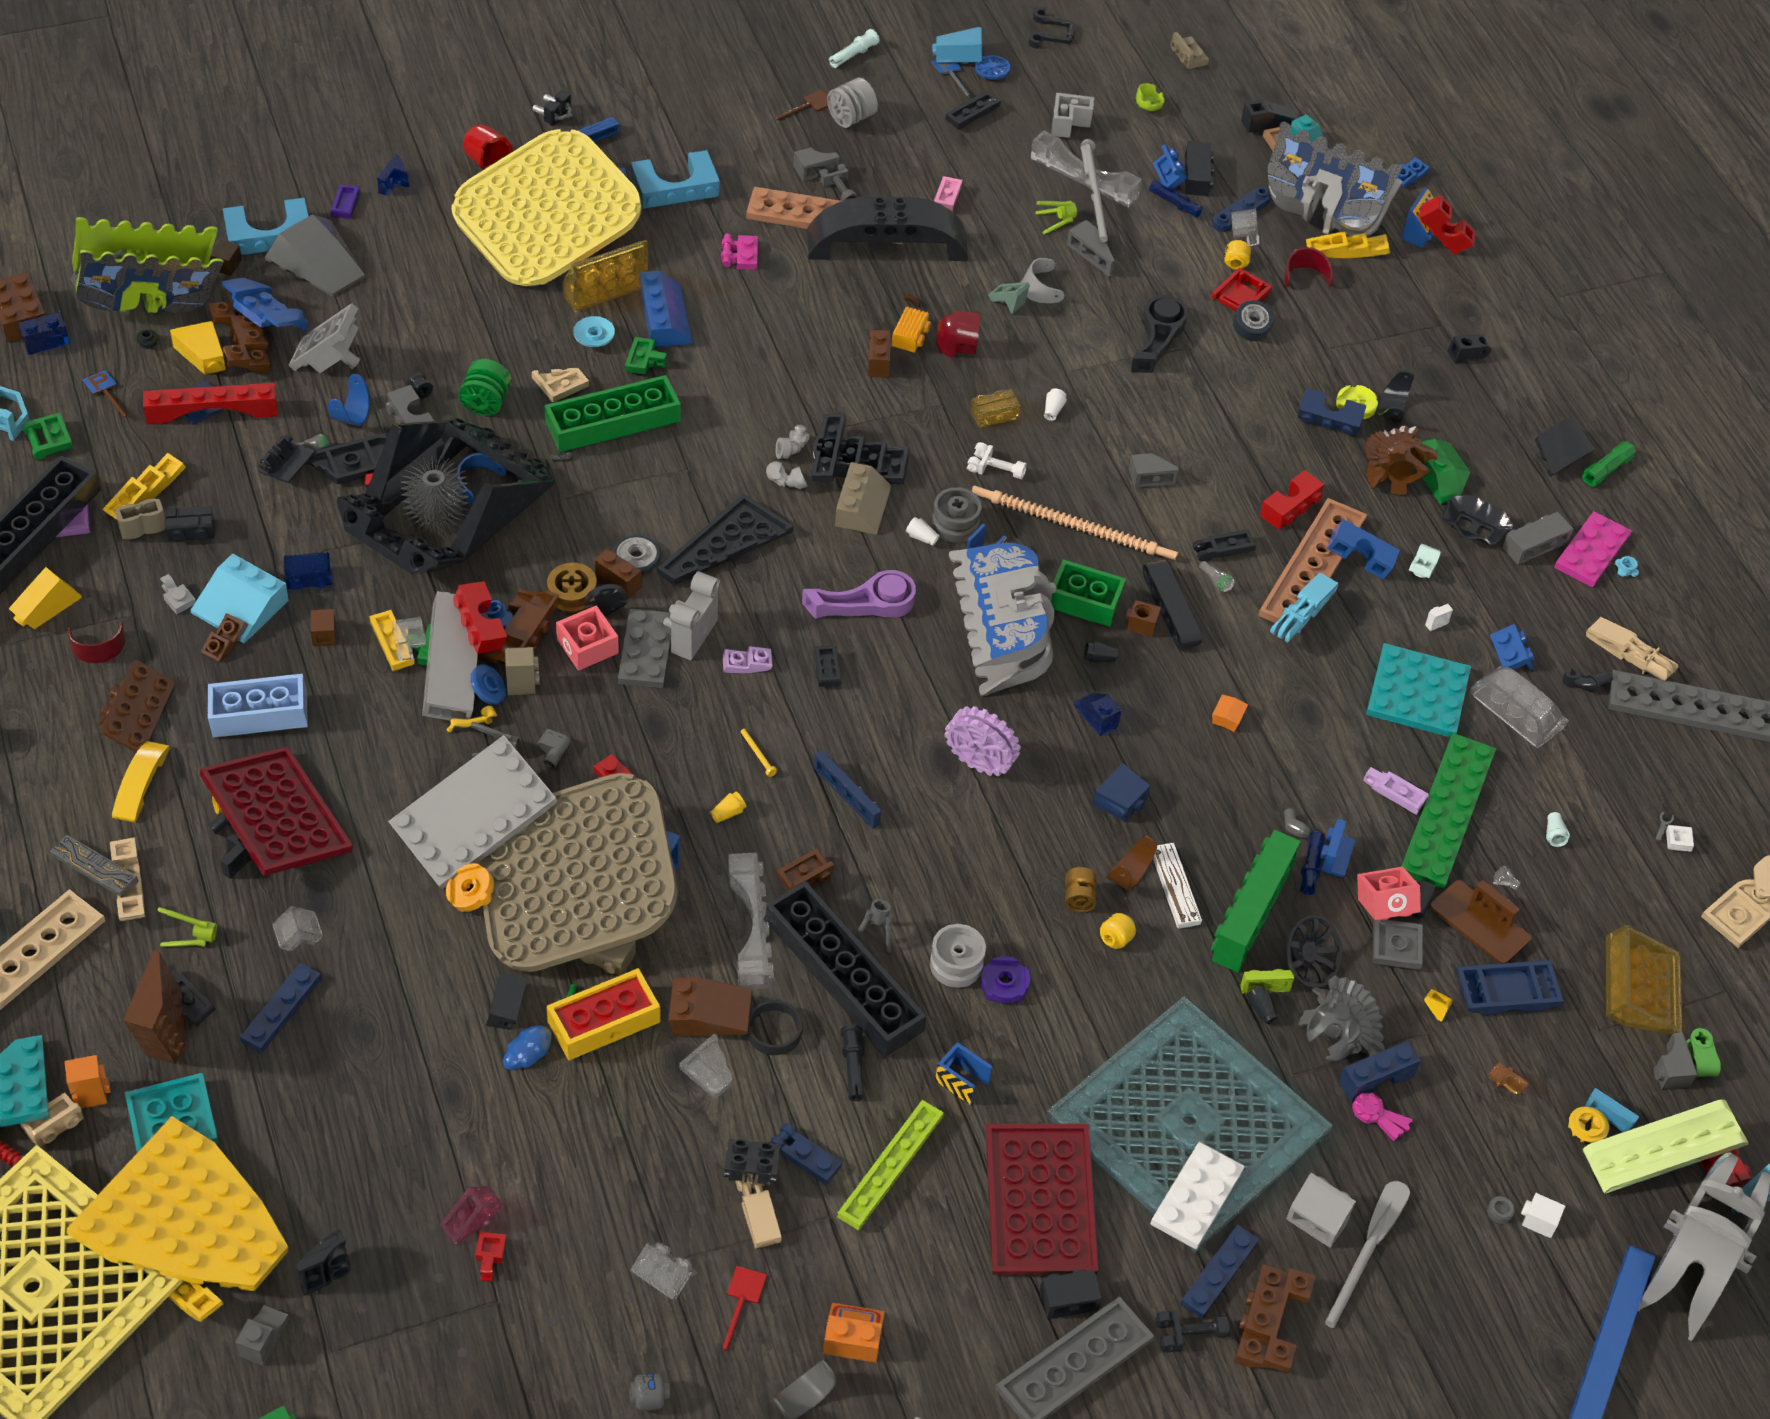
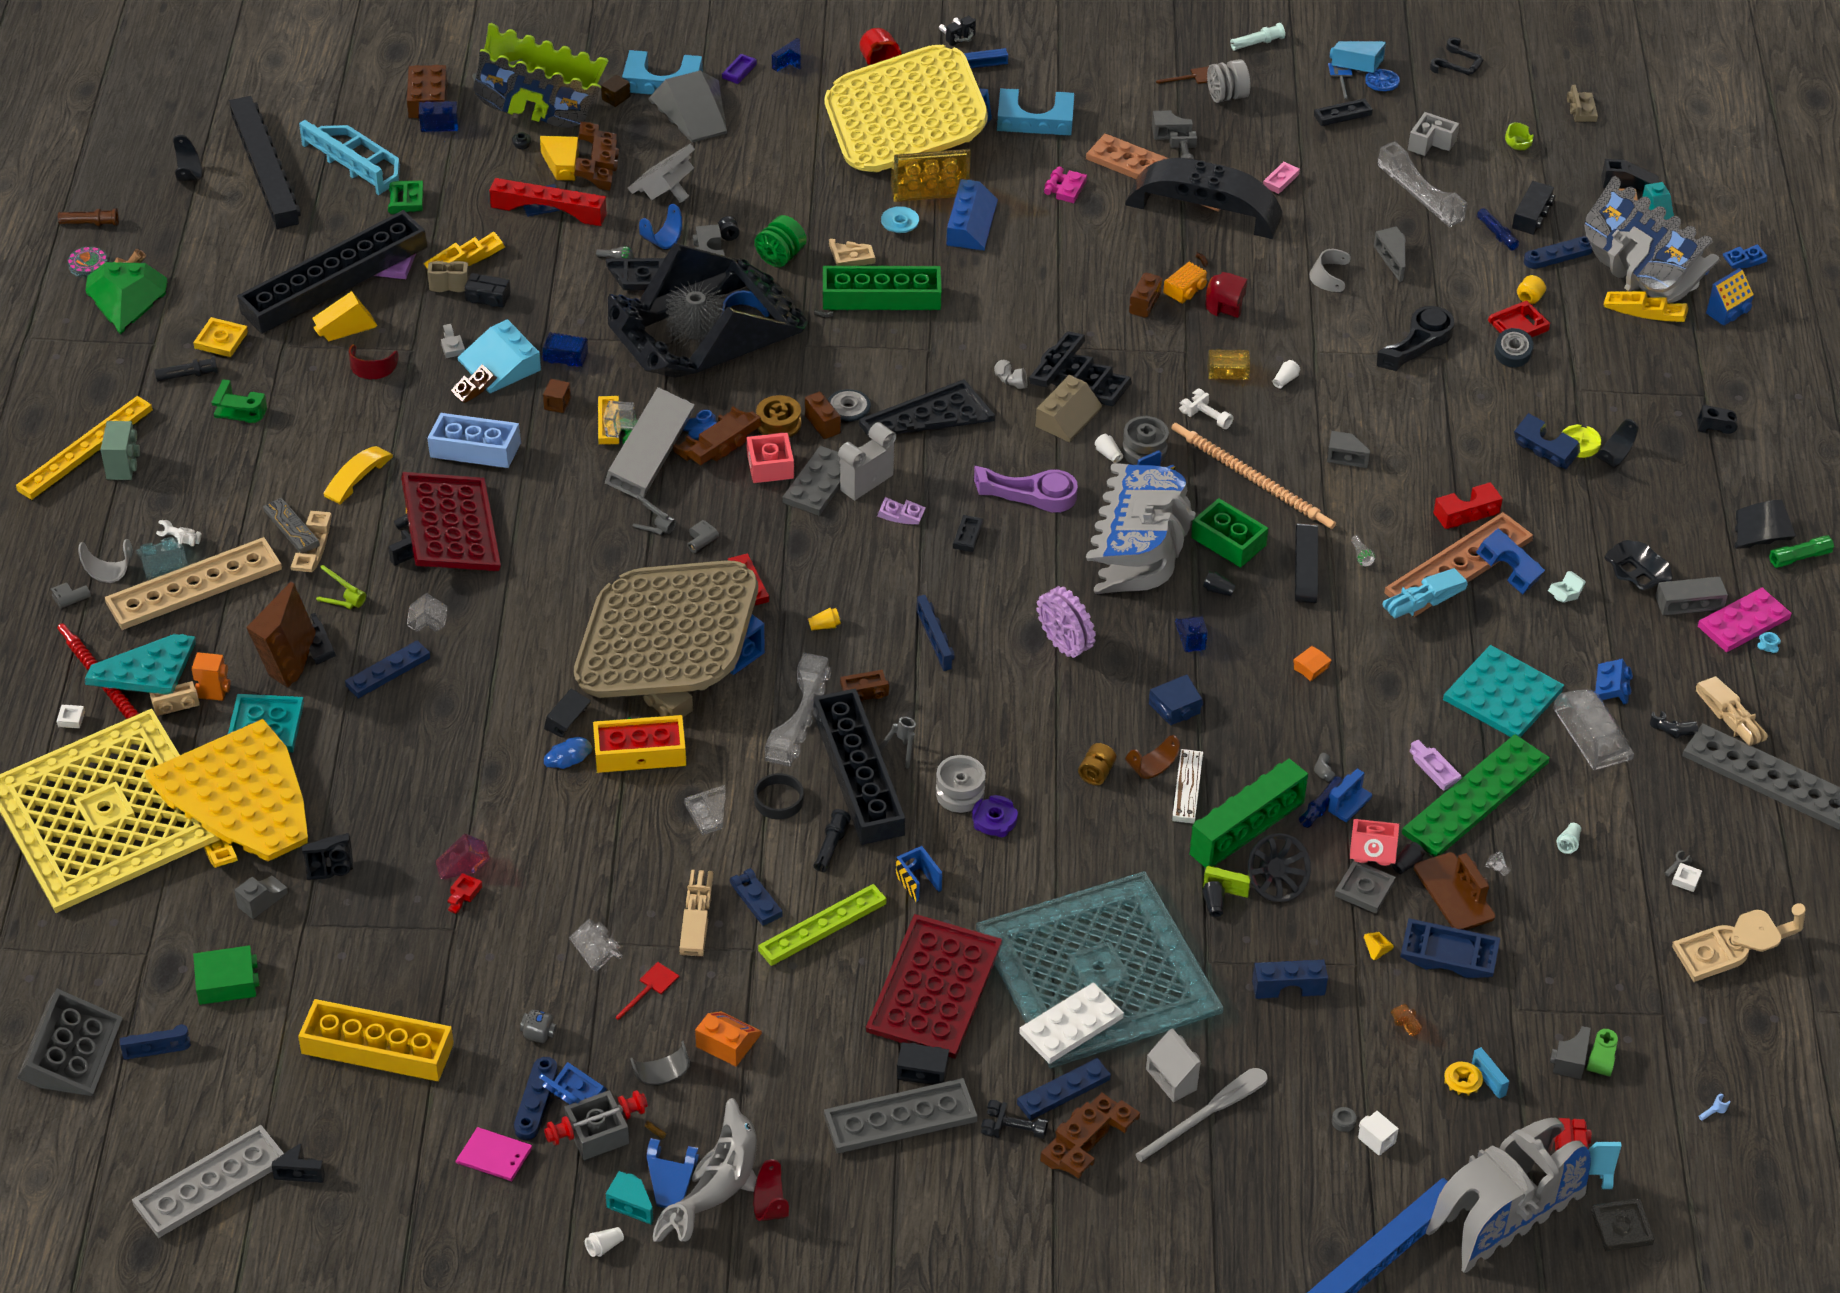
camera: 25 degrees right, 5 degrees down
piece [82,370,127,418] -> none
reddish brown bracket [99,660,175,753] -> none
blue piece [222,278,308,331] -> none
black hinge [259,434,316,483] -> none
light grey plate [388,735,558,890] -> none
light orange plate [446,863,494,912] -> none
yellow piece [447,706,497,733] -> none
red arch [453,581,507,654] -> none
blue wheel [471,665,506,705] -> none
dark tan brick [505,647,540,695] -> none
black wheel [584,584,627,616] -> none
green hinge [625,337,667,374] -> none
reddish brown slope [668,977,753,1036] -> none
black hinge [724,1139,780,1185] -> none
yellow piece [741,729,777,777] -> none
light grey arm [775,425,809,459] -> none
sand green slope [988,282,1030,314] -> none
lime plant [1035,201,1077,234] -> none
light grey bar [1080,139,1108,243] -> none
yellow head [1100,913,1136,949] -> none
reddish brown brick [1125,600,1161,637] -> none
blue bracket [1153,144,1187,192] -> none
black hinge [1192,529,1256,562] -> none
clear piece [1231,209,1260,245] -> none
dark red piece [1284,247,1333,287] -> none
dark grey piece [1298,976,1385,1062] -> none
dark pink piece [1352,1092,1412,1141] -> none
reddish brown piece [1365,425,1437,495] -> none
green wedge [1415,439,1470,505] -> none
red arch [1419,195,1476,255] -> none
white plate [1425,604,1453,631] -> none
yellowish green plate [1583,1099,1748,1194] -> none
clear yellow slope [1606,924,1682,1035] -> none

